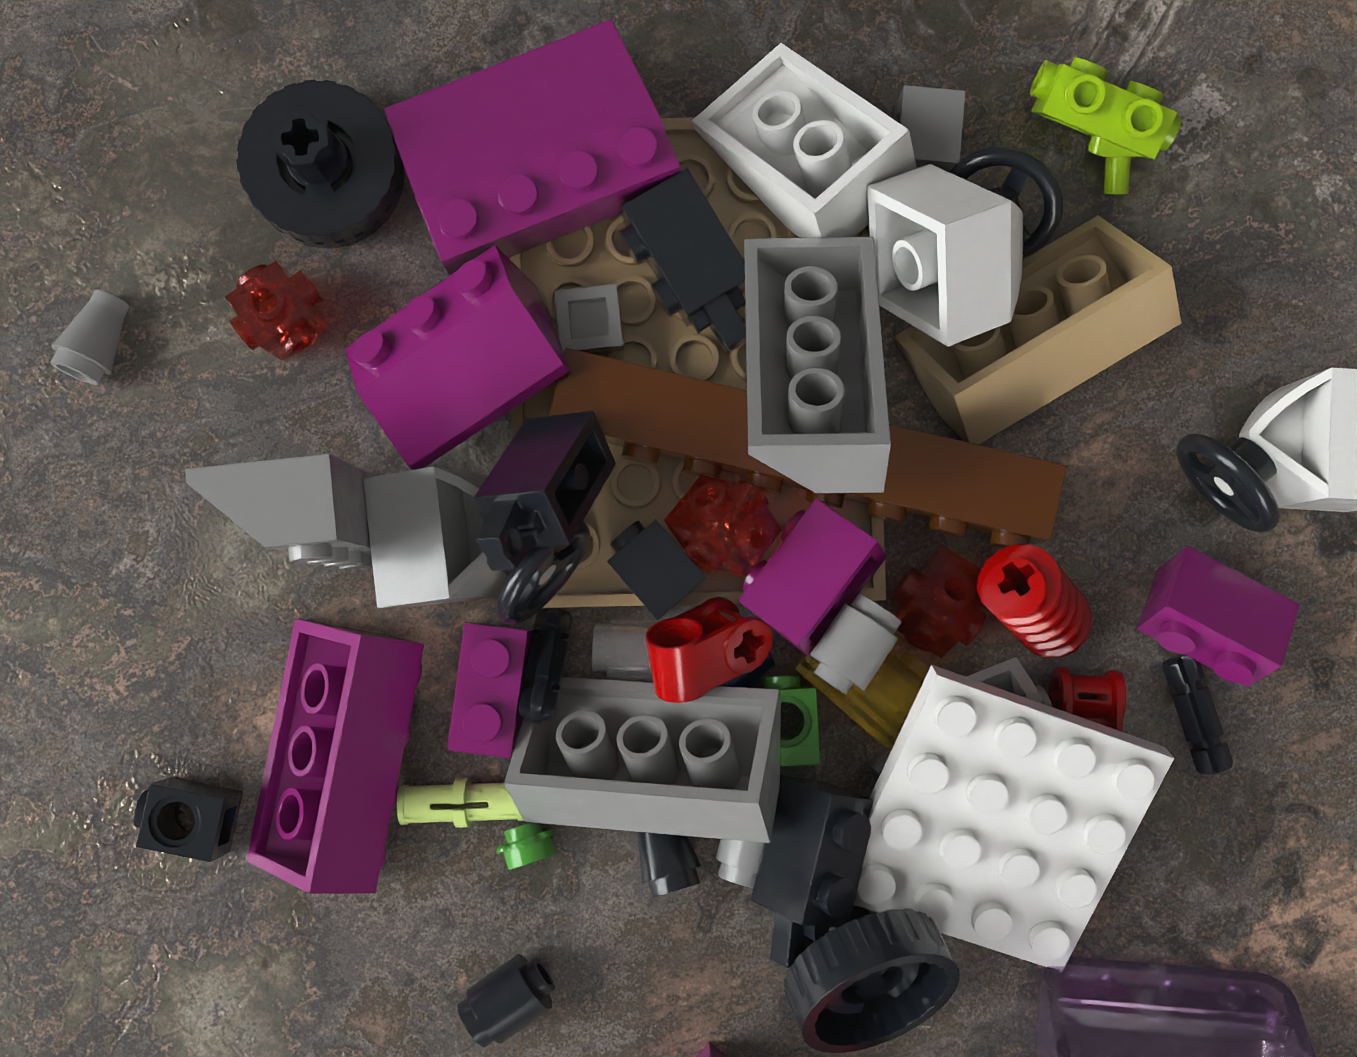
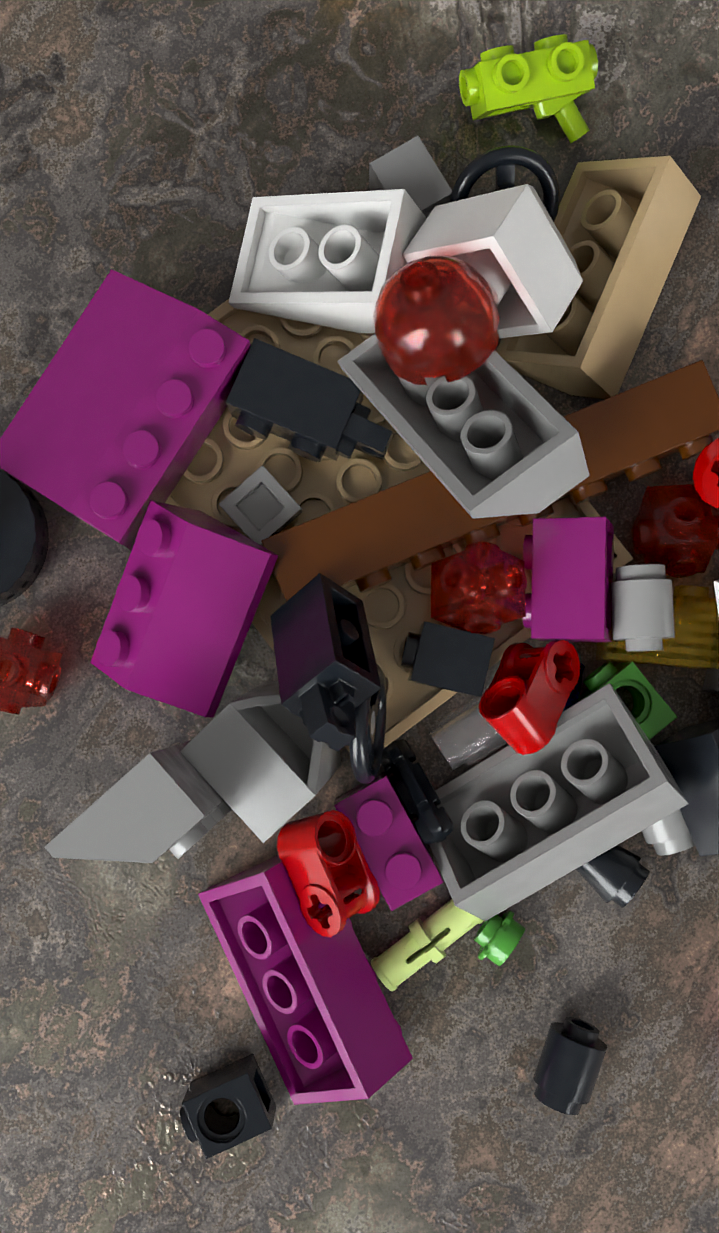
camera: 35 degrees left, 0 degrees up
none -> red piece [277,810,380,937]
none -> clear red cylinder [373,255,501,385]

